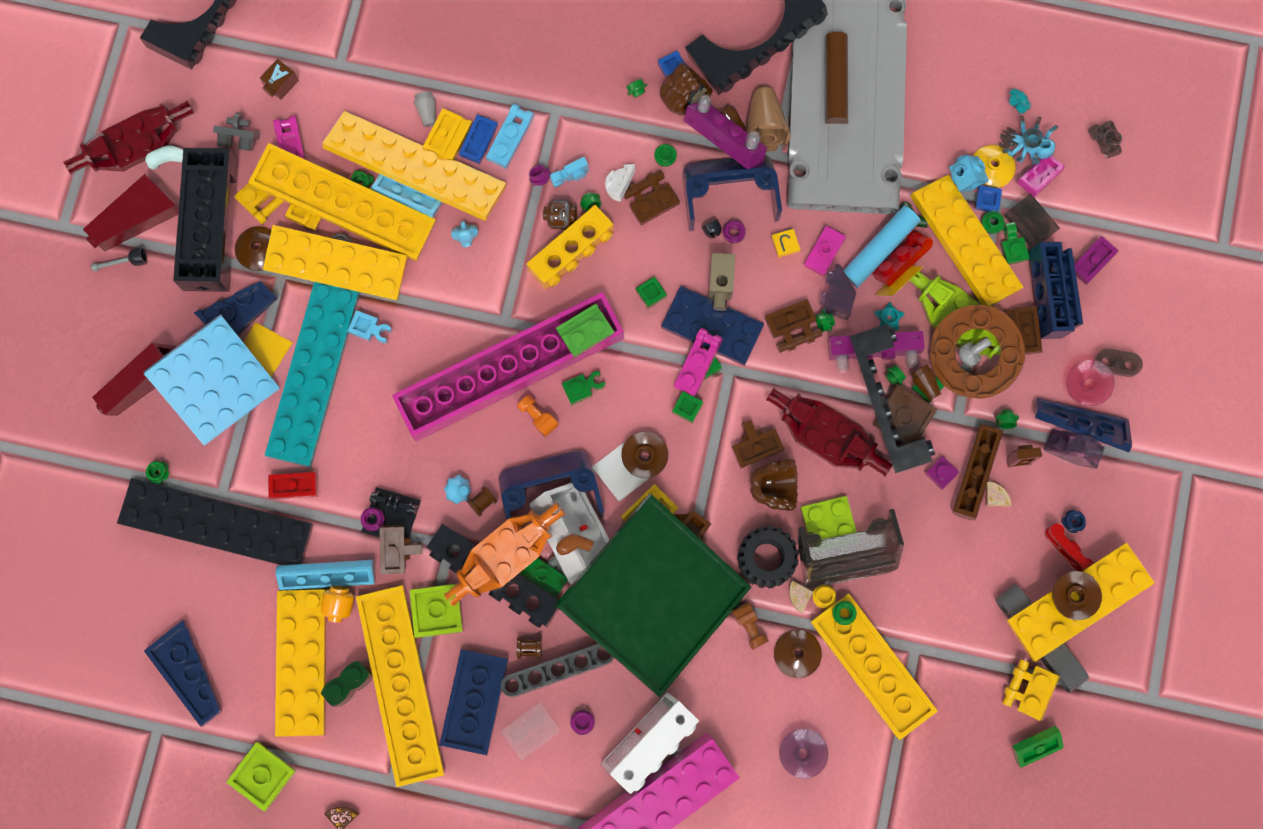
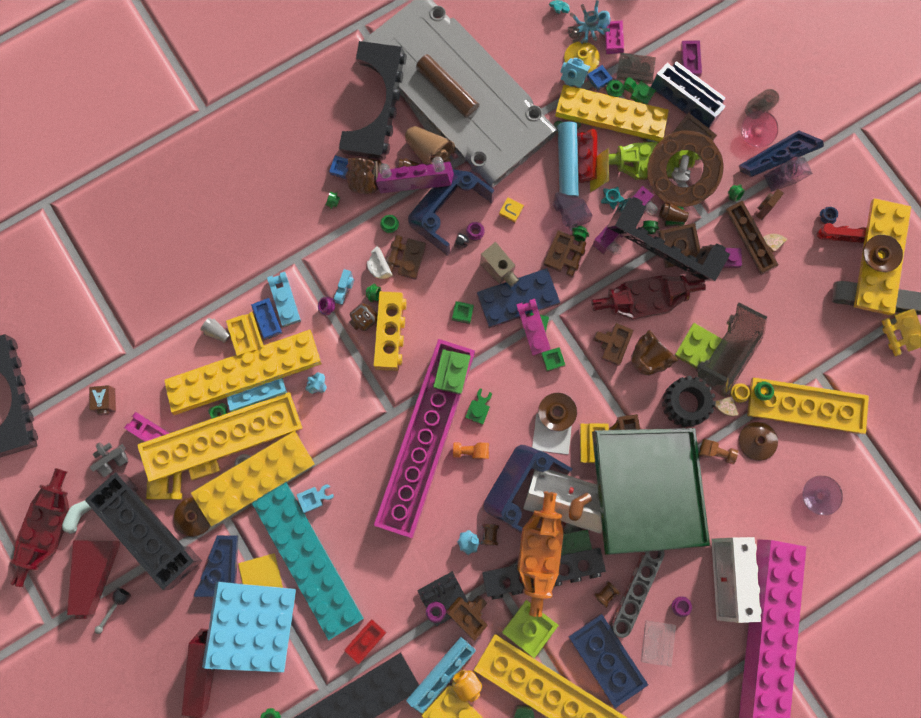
camera: 45 degrees left, 0 degrees up
dark pink plate [804,226,846,277] -> none

